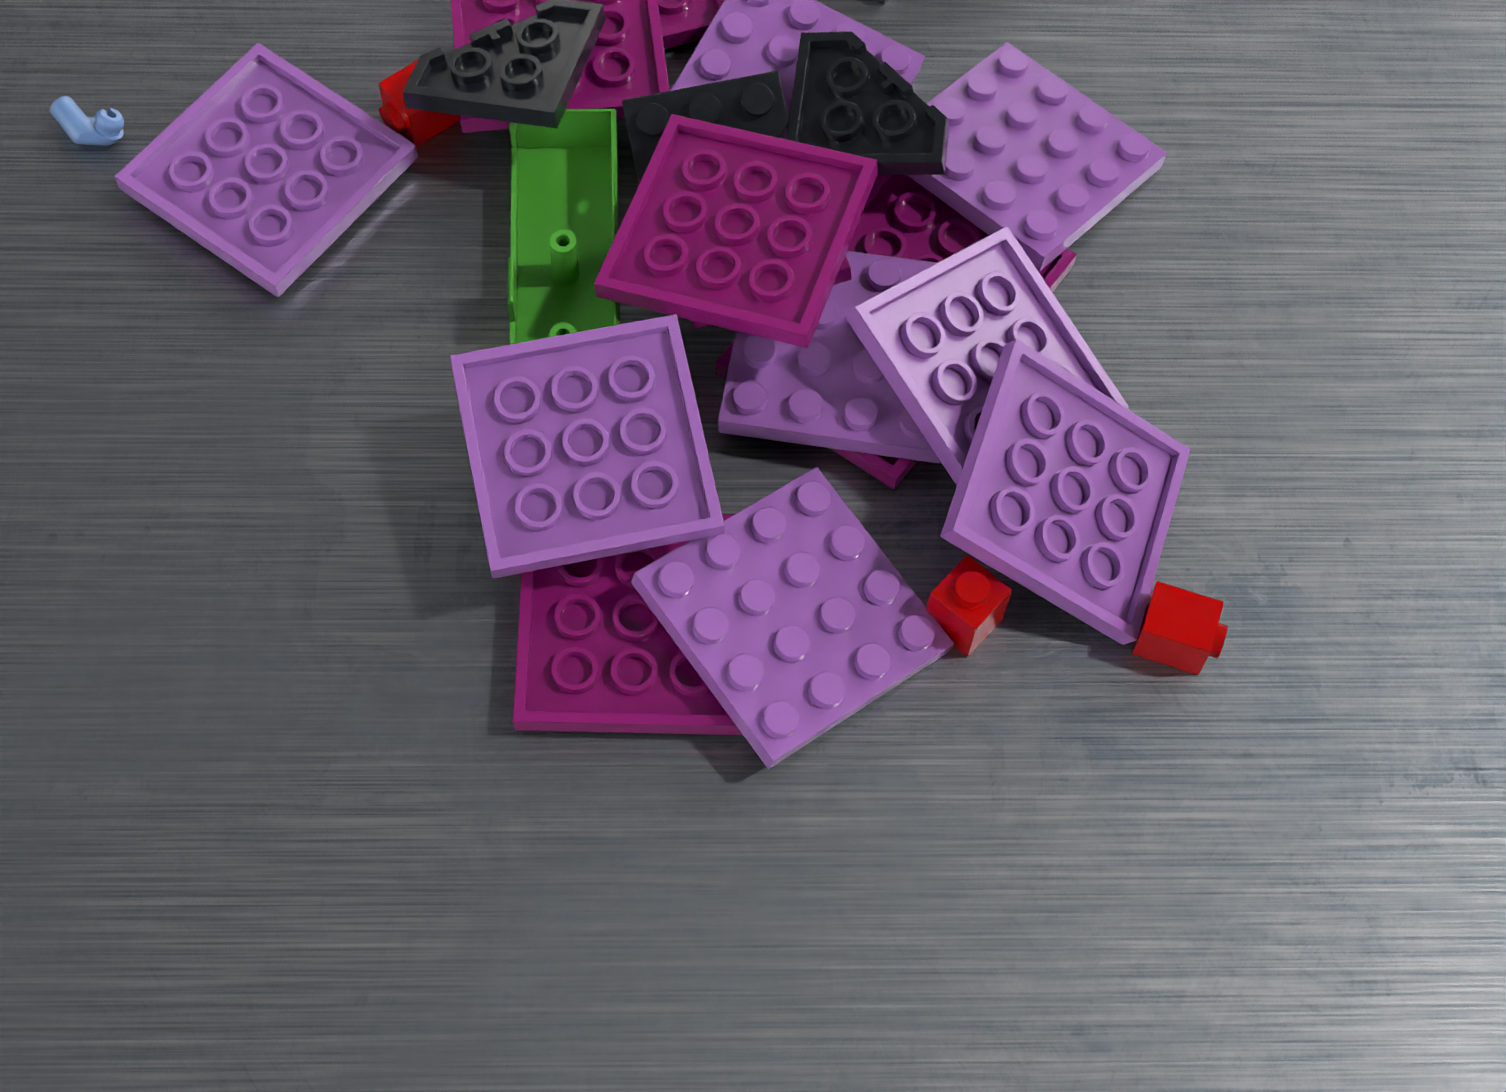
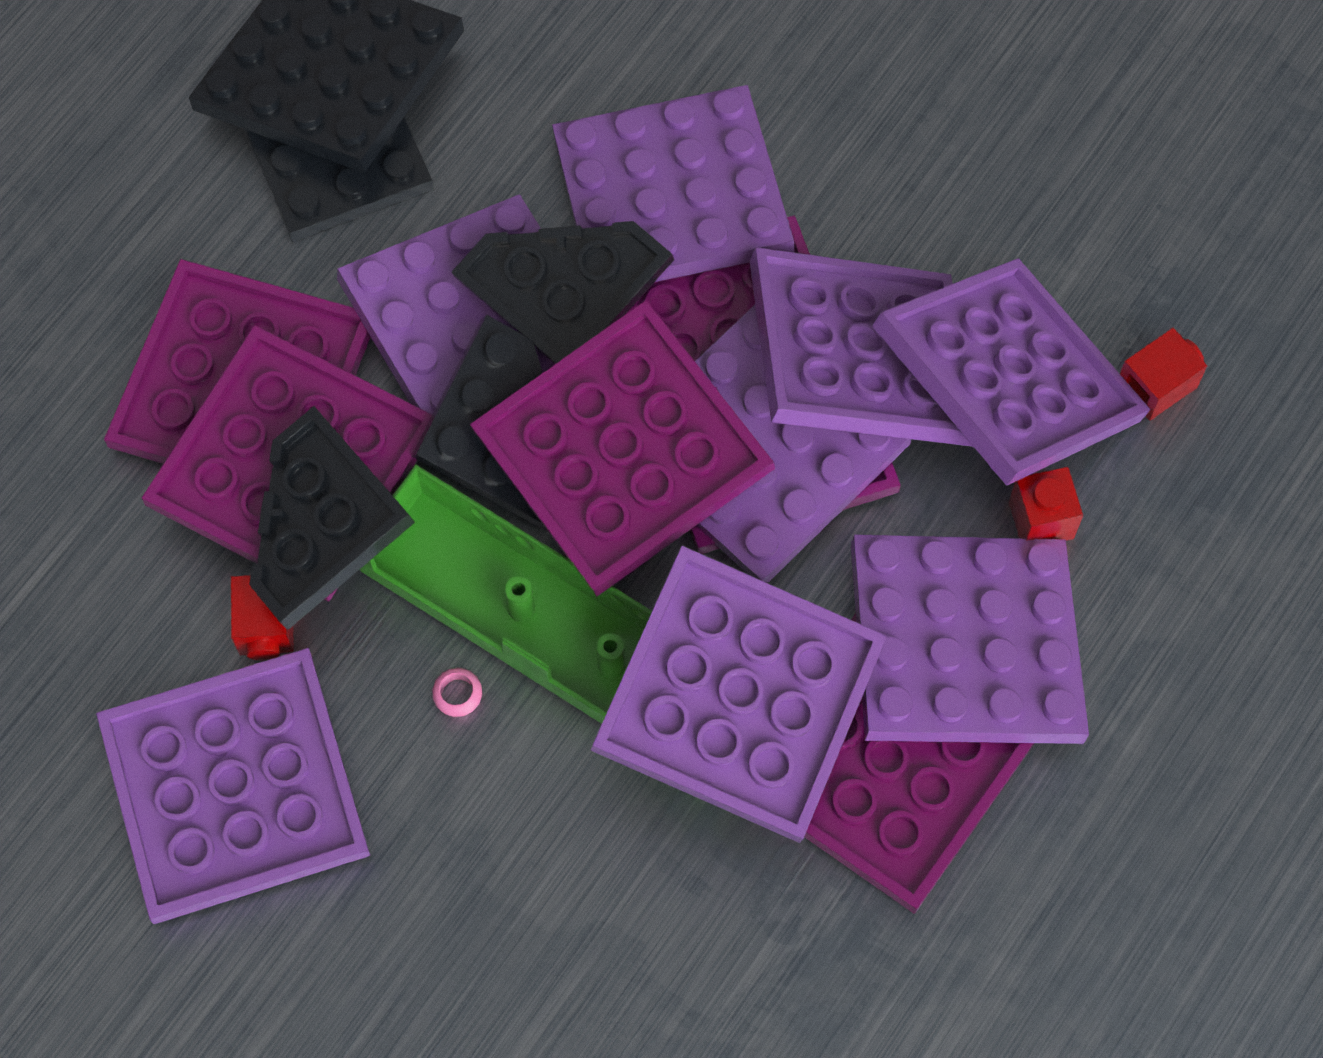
camera: 50 degrees left, 5 degrees up
medium blue arm [50,96,124,146] -> none
none -> bright pink piece [432,667,483,717]

